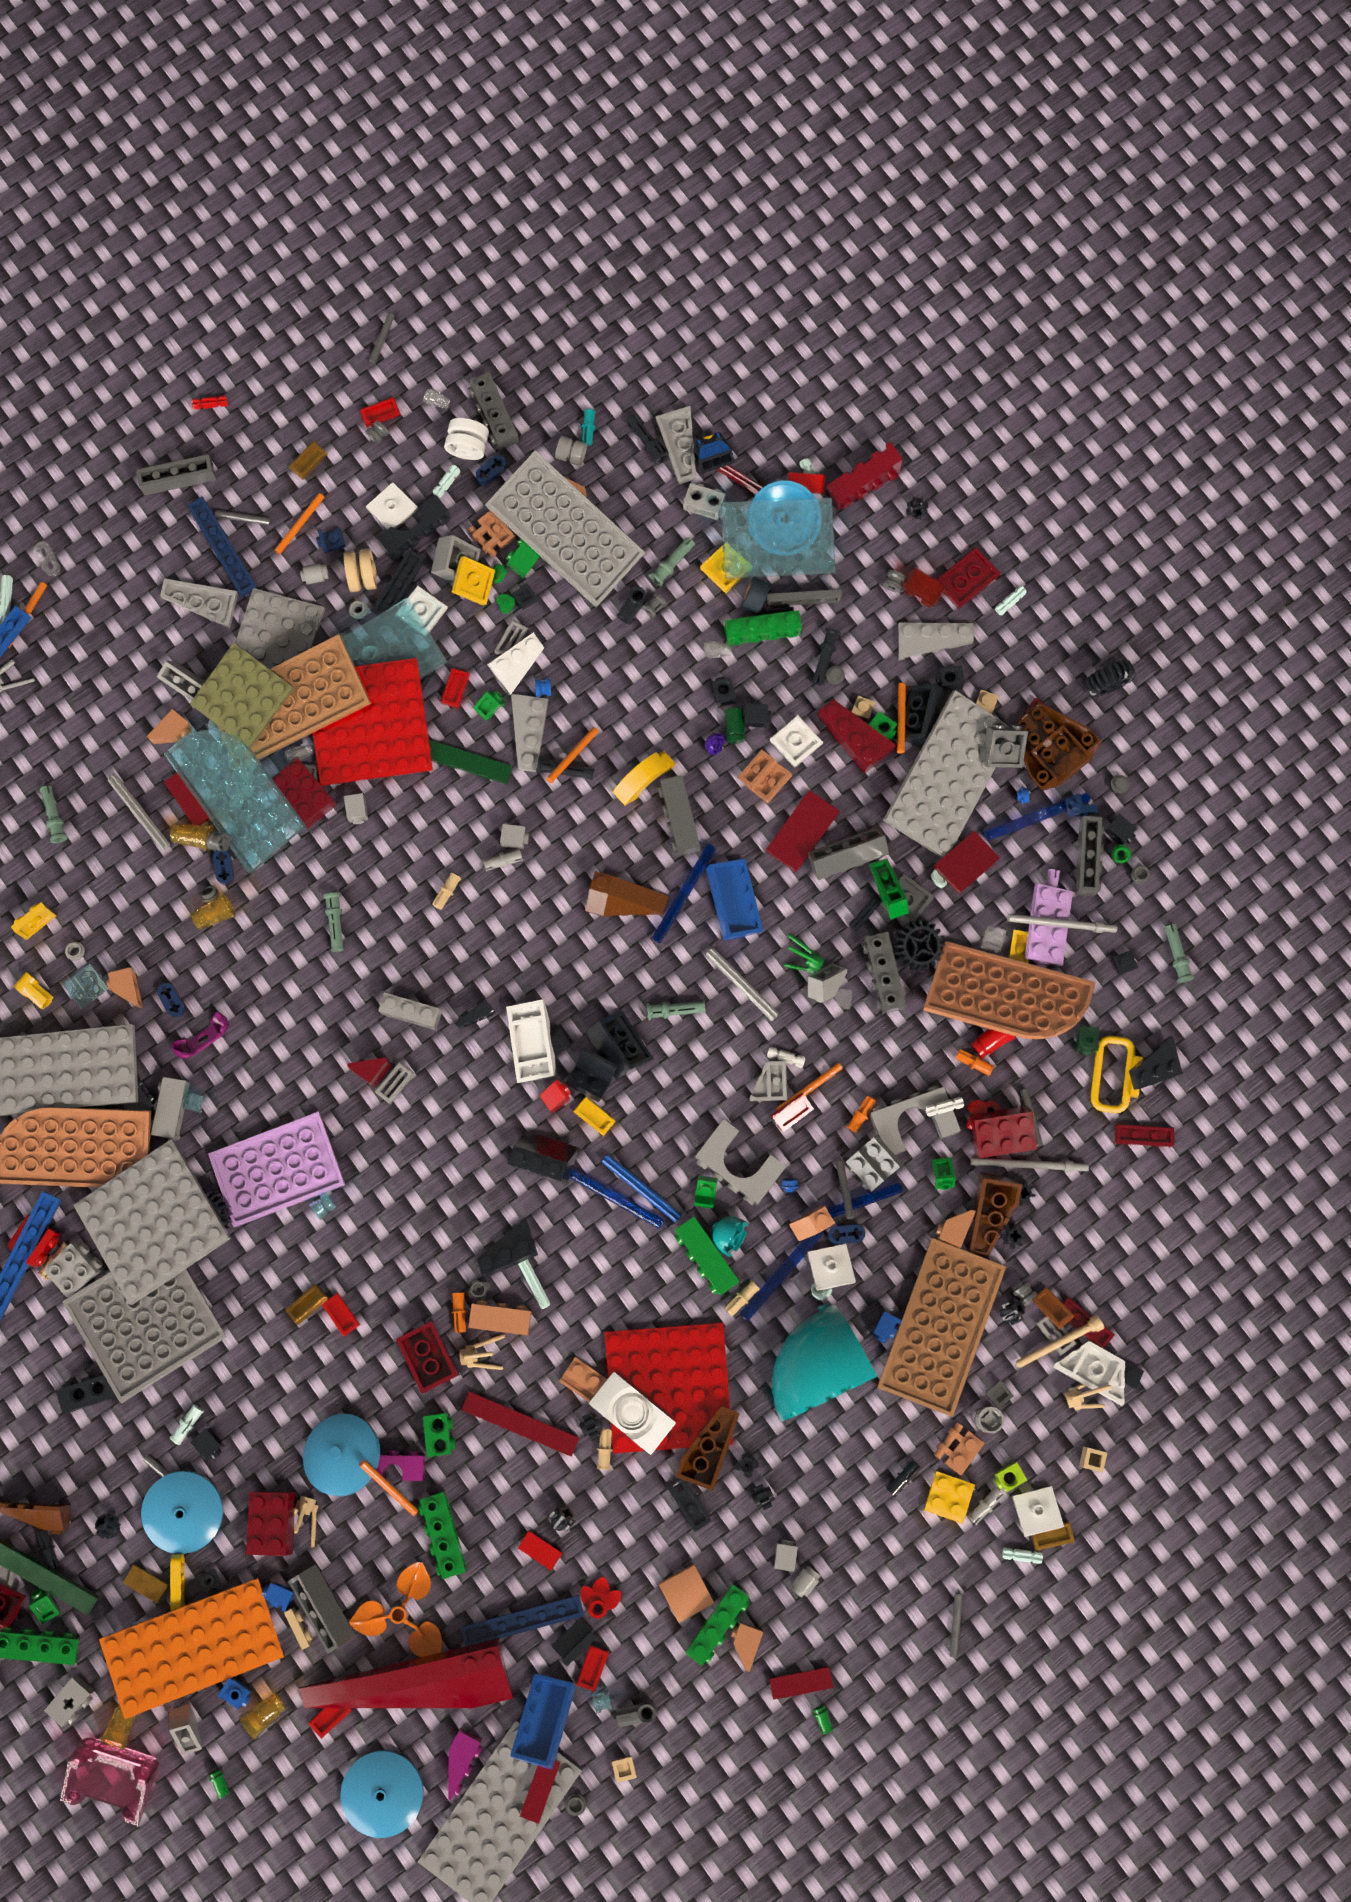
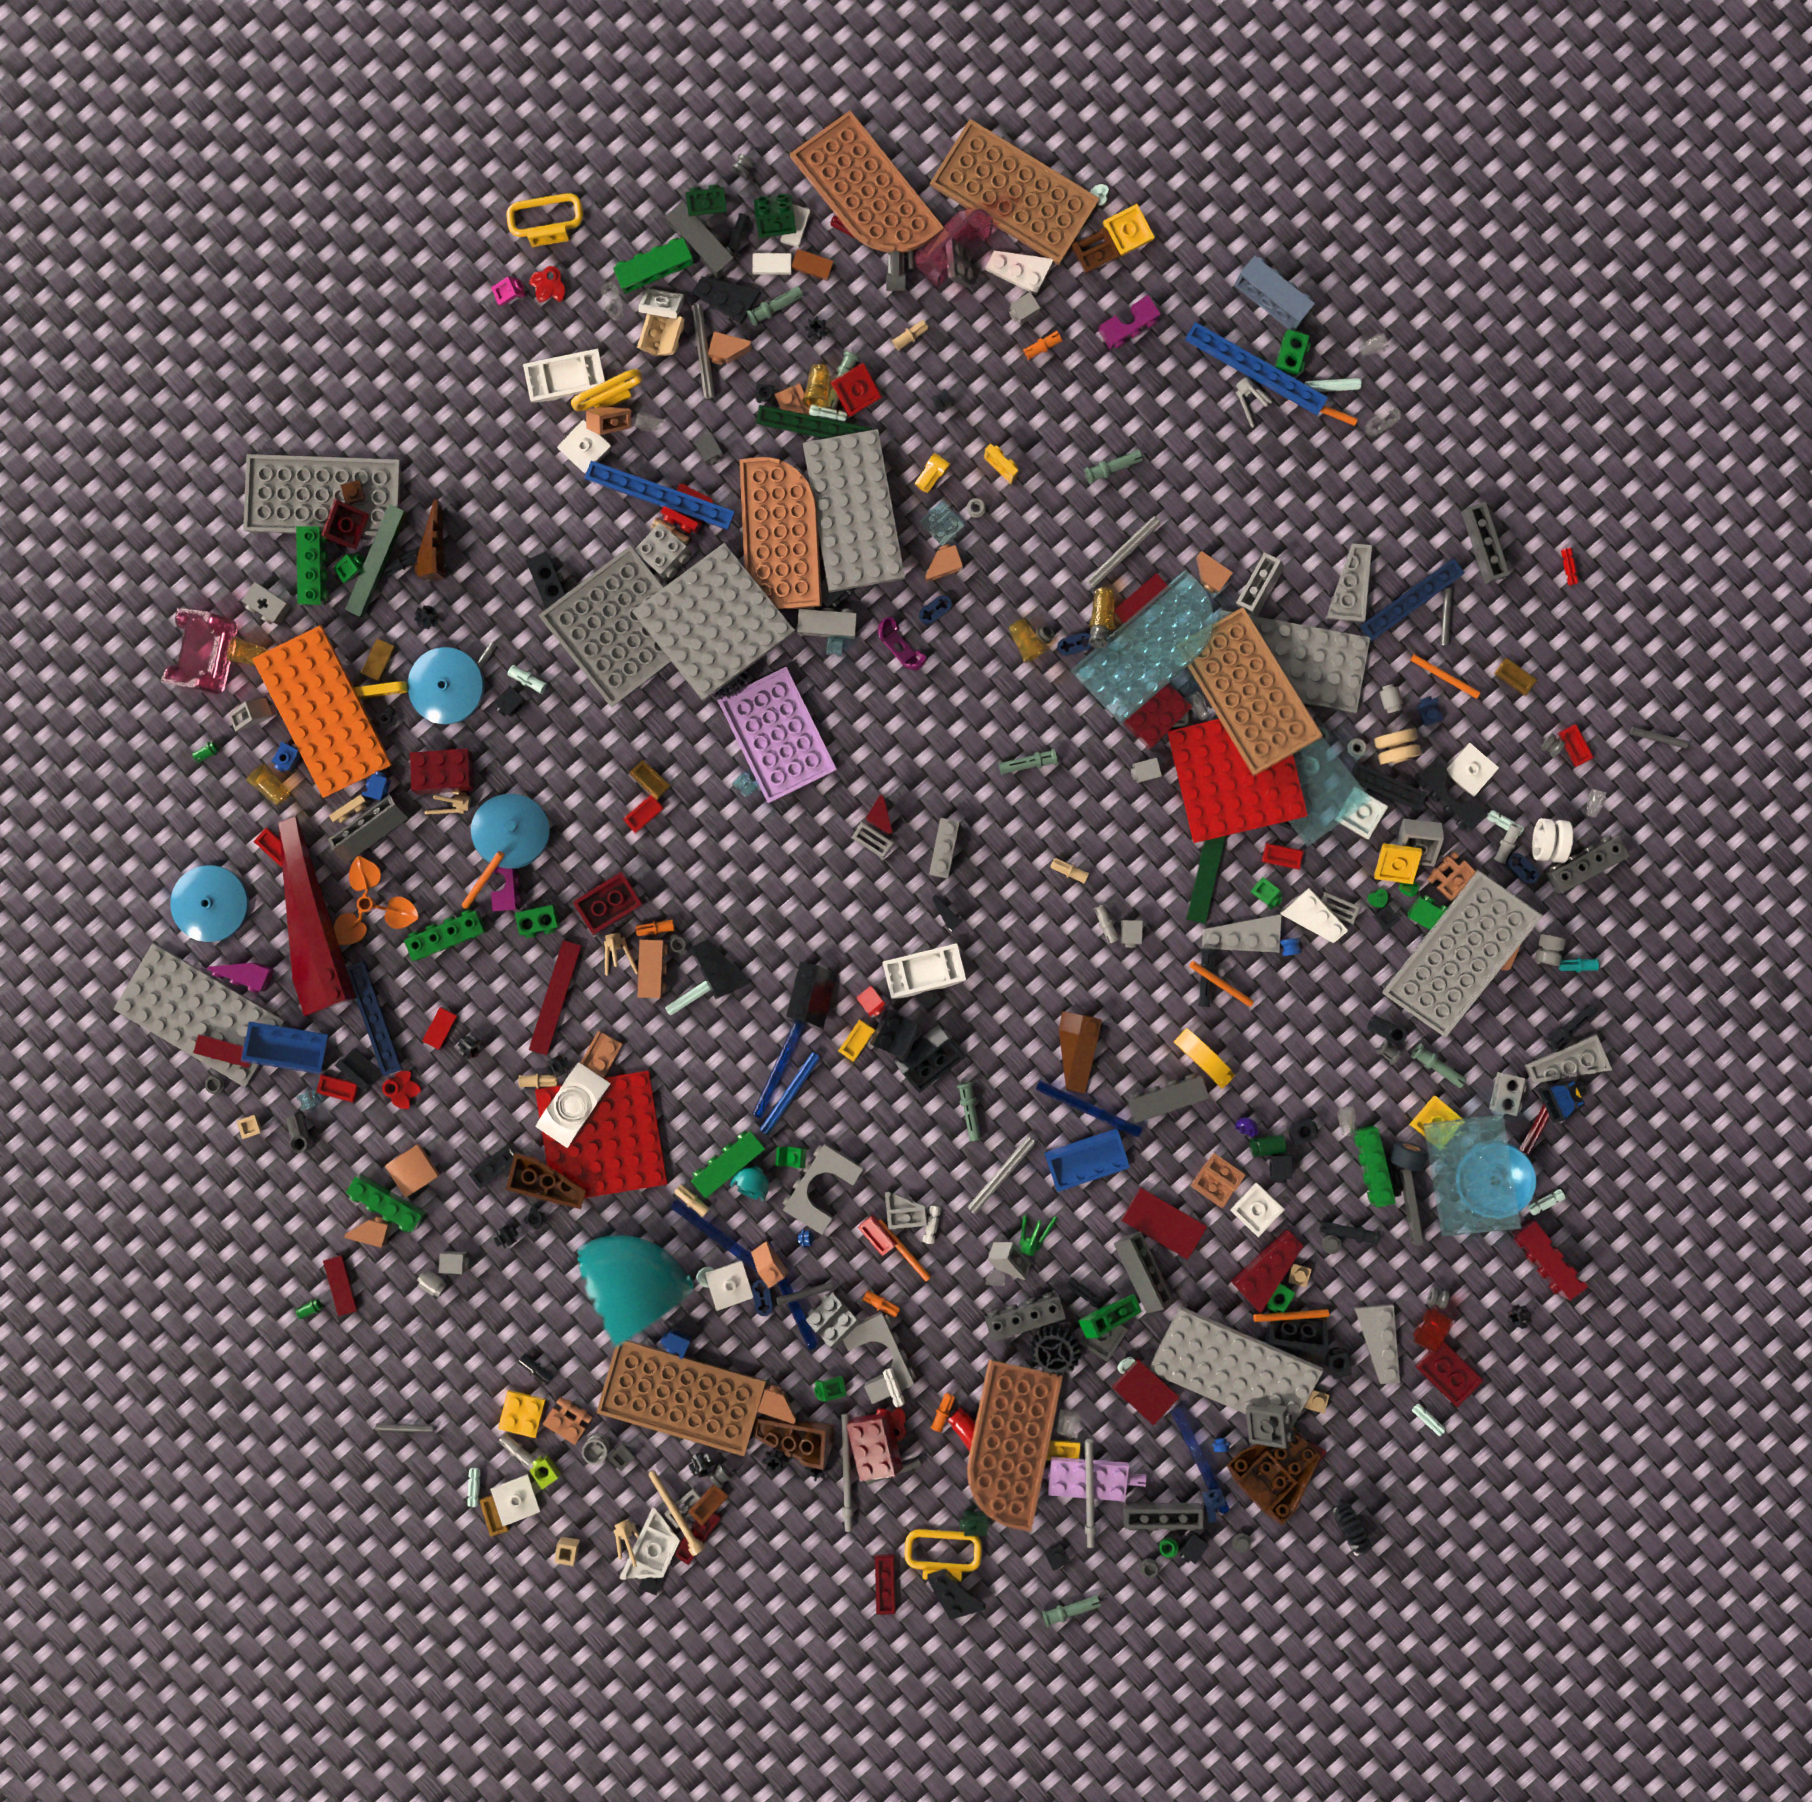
camera: 85 degrees right, 10 degrees up
olive plate [190,643,294,749] -> none
red tile [788,472,825,494] -> none
none -> light grey pin [1494,824,1522,864]

